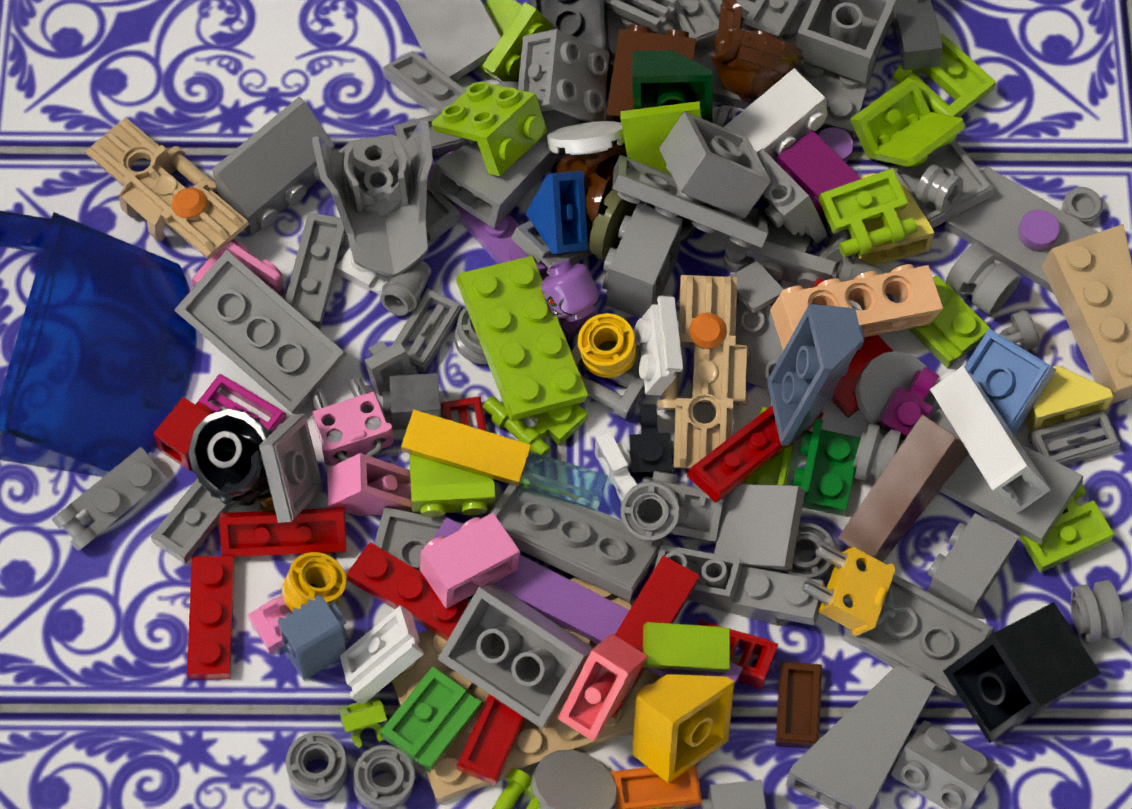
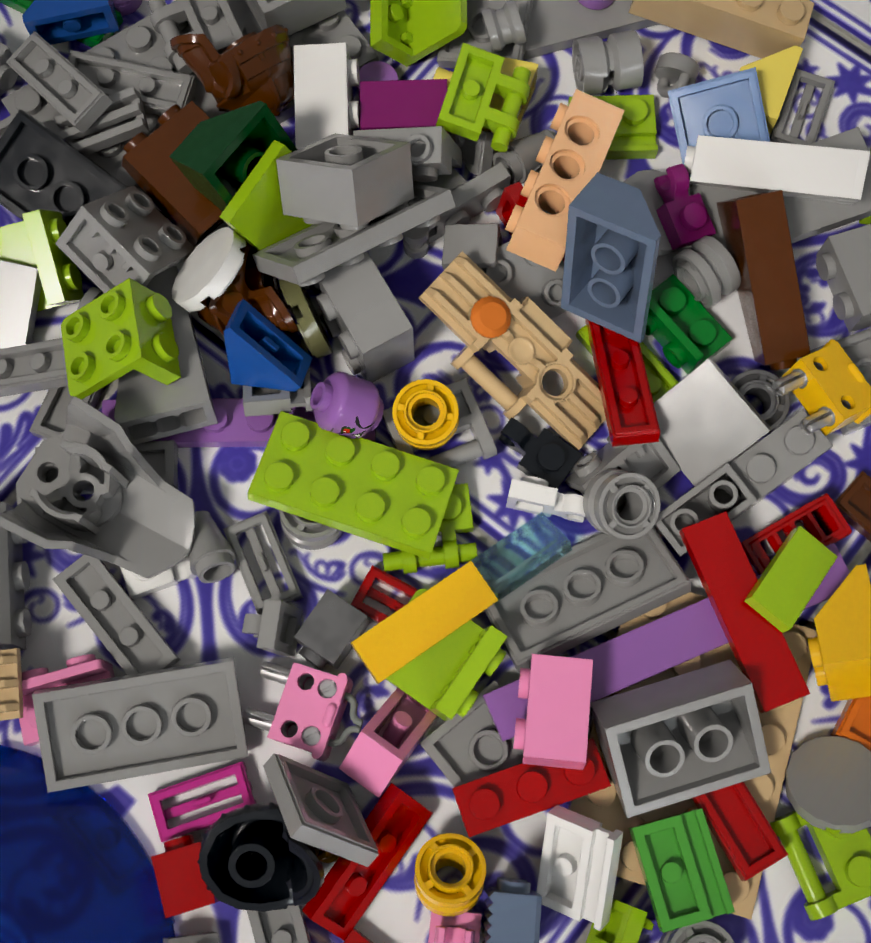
camera: 50 degrees left, 10 degrees up
coral slope [557,633,648,742] -> none
white plate [635,296,683,396] -> none

